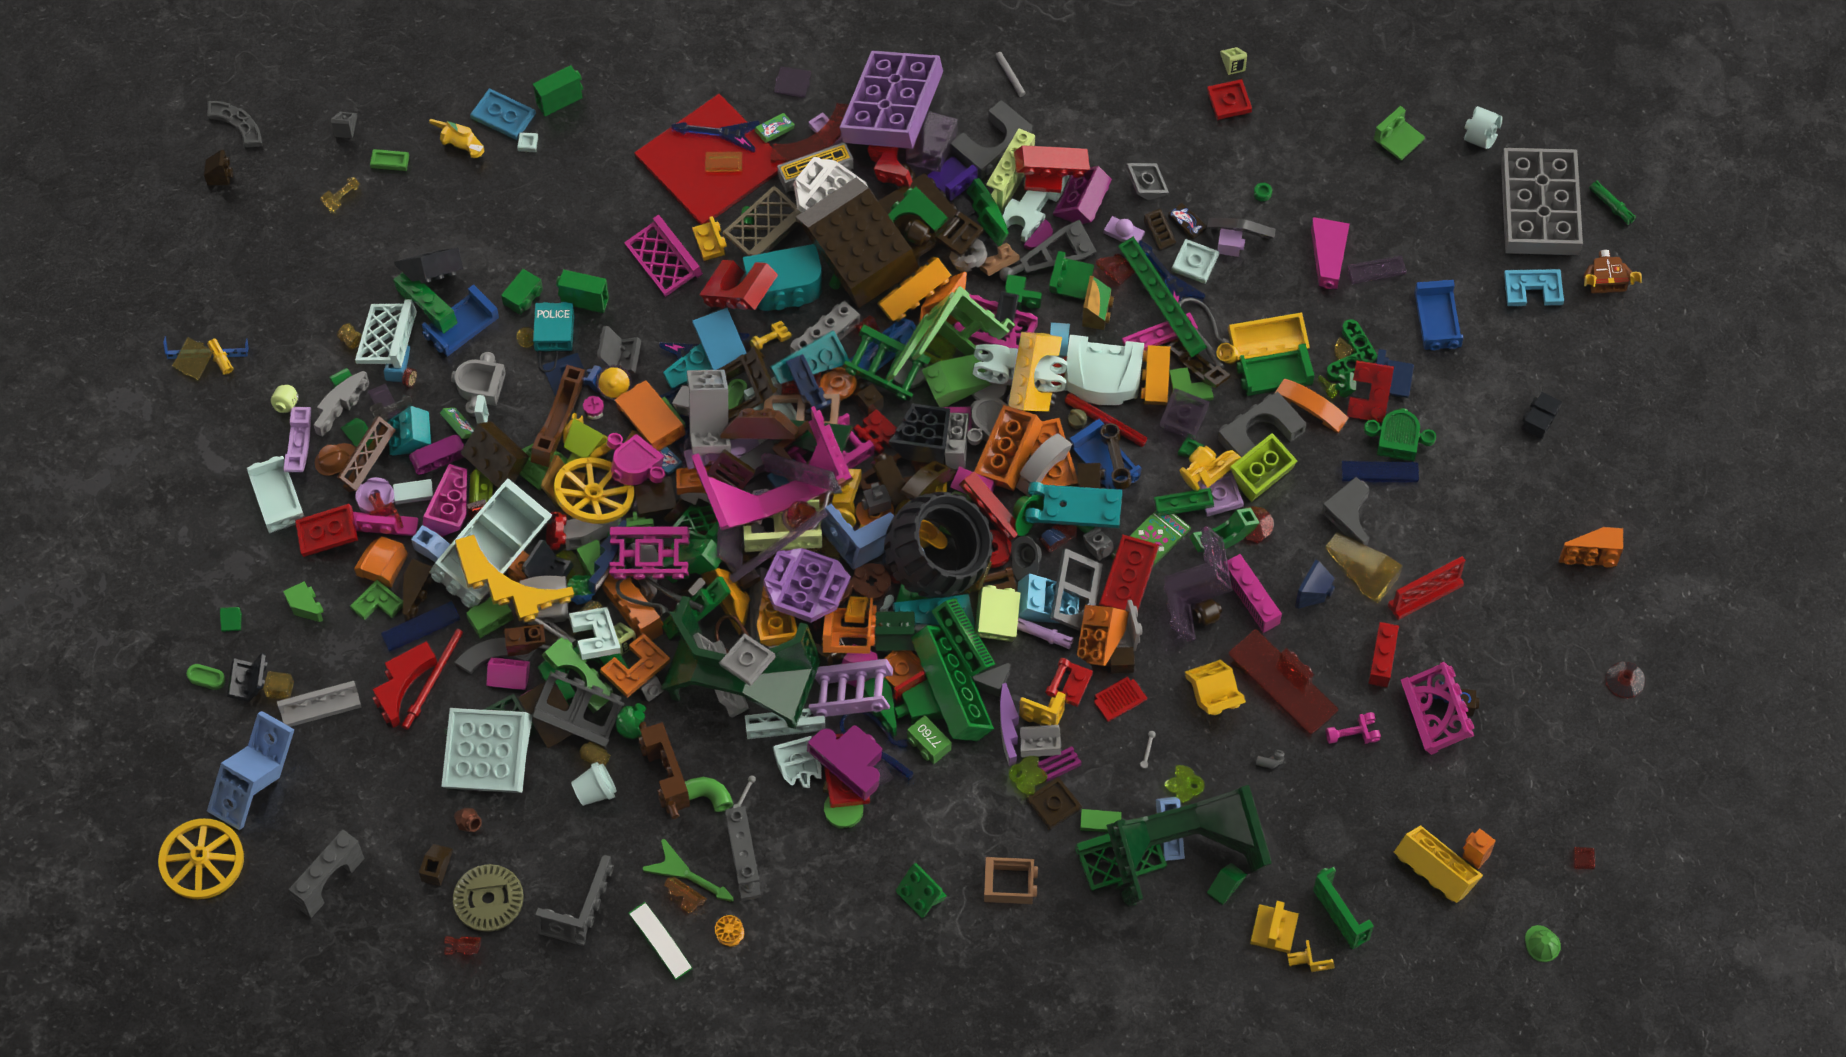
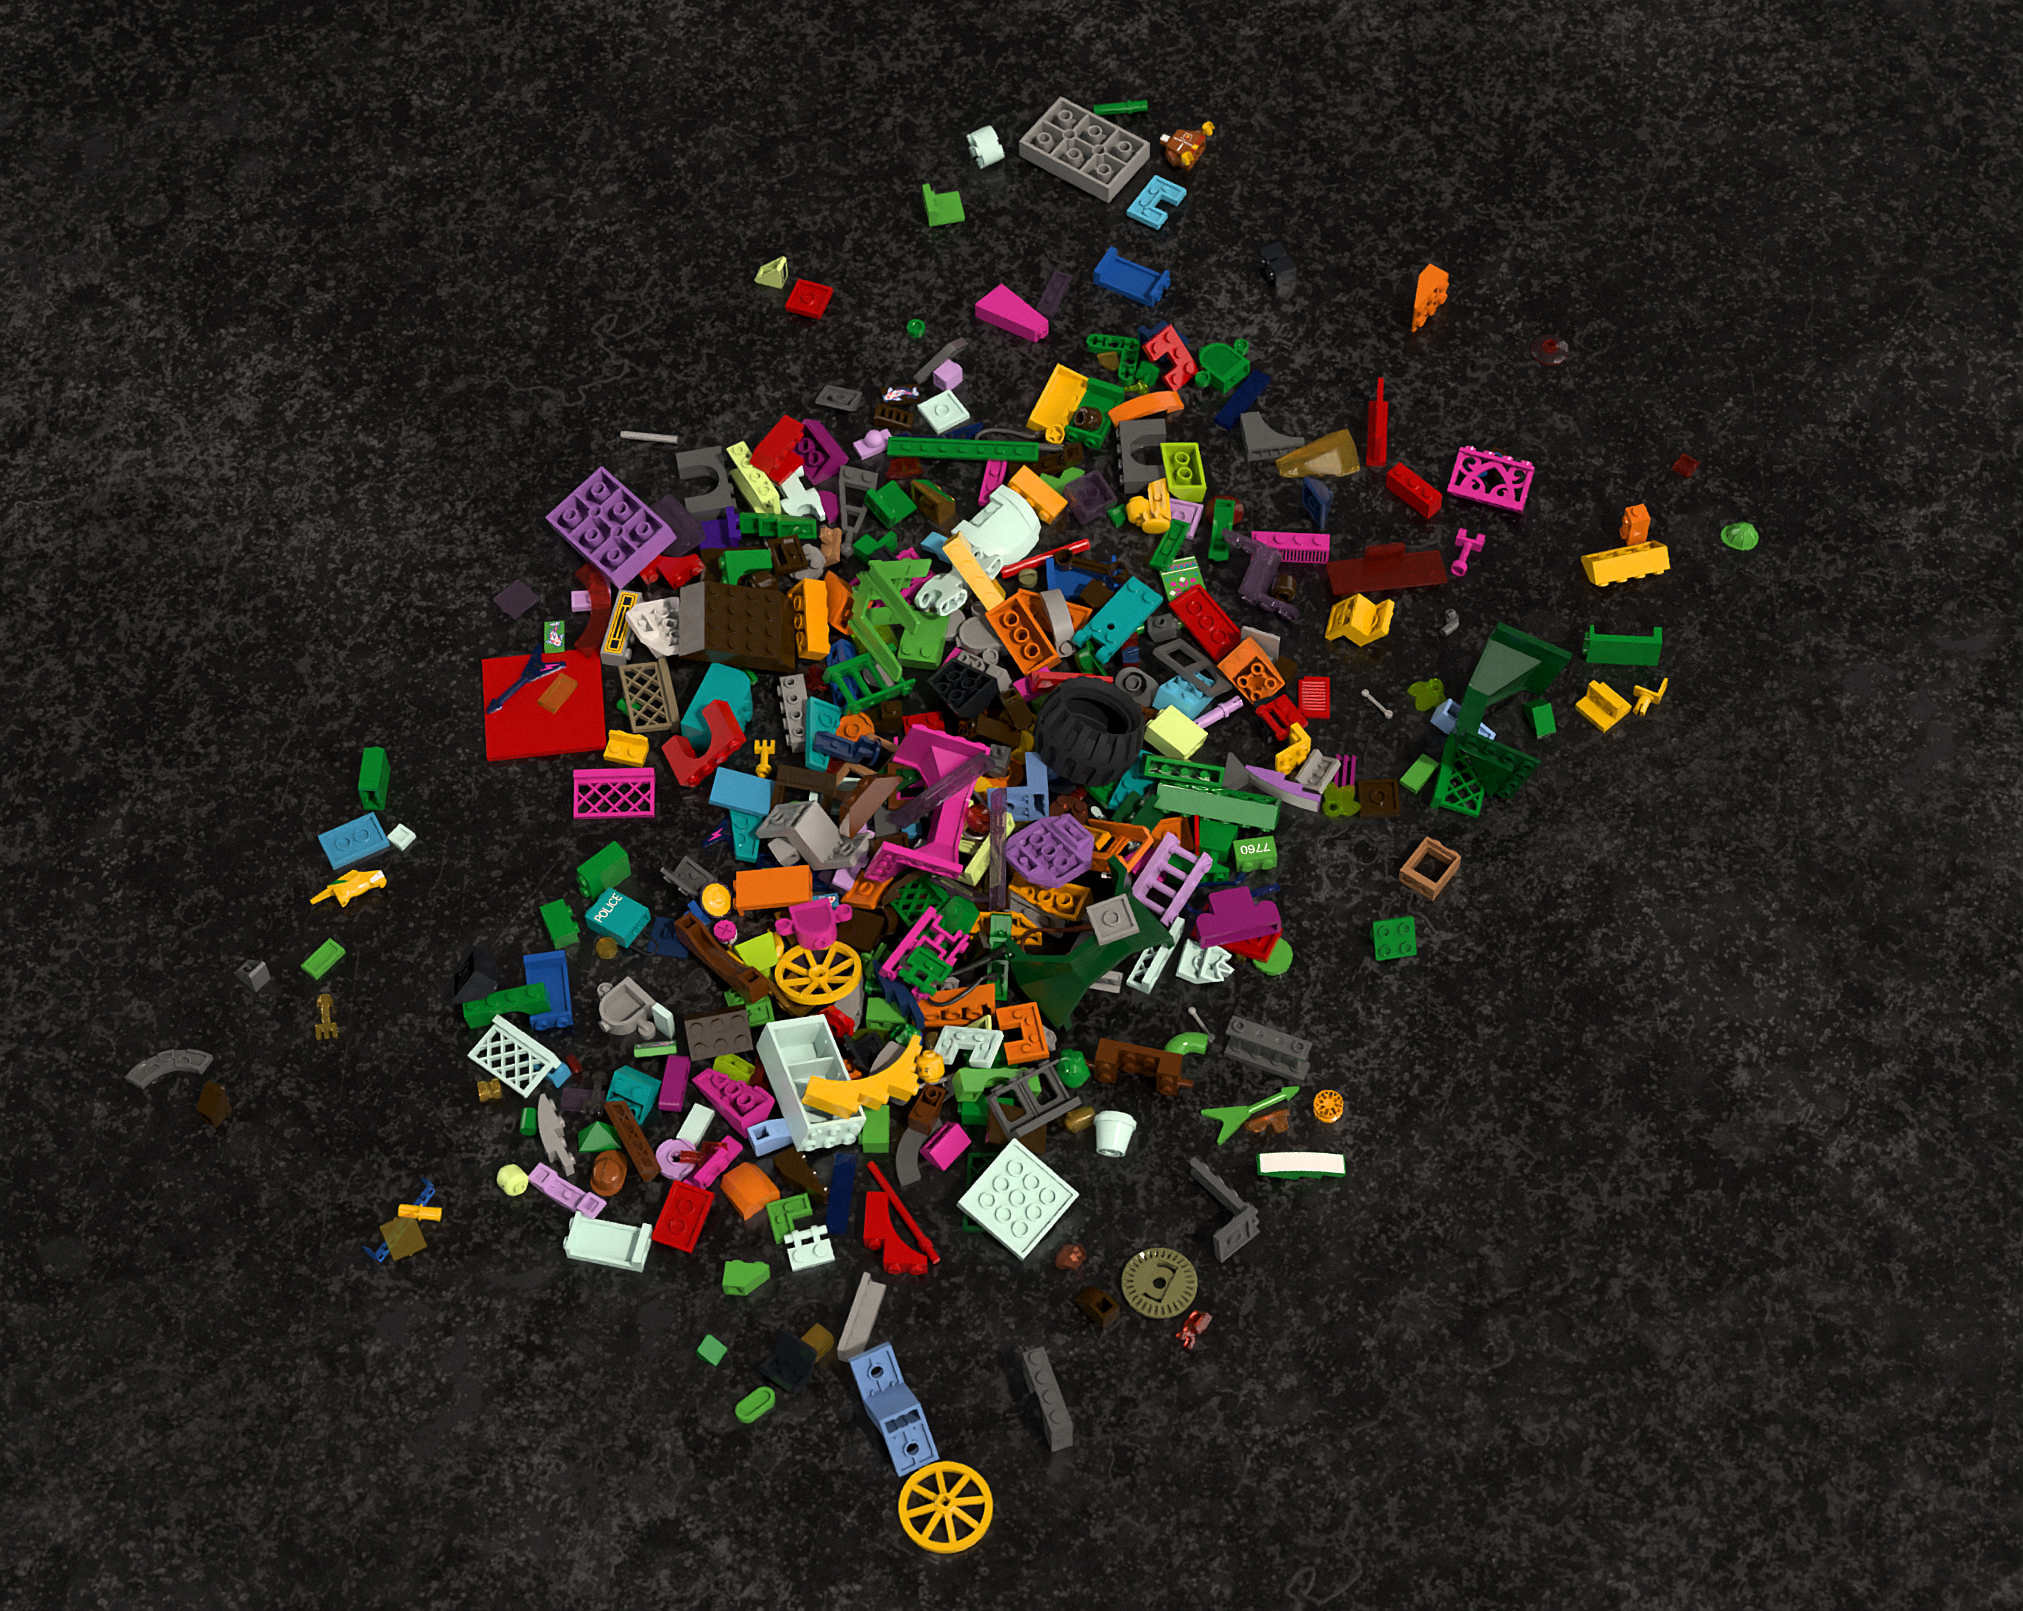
camera: 55 degrees left, 5 degrees down
none -> light aqua plate [784,1225,835,1272]
none -> green plate [898,945,953,997]
none -> yellow head [916,1050,945,1083]
none -> dark brown head [1074,406,1102,432]

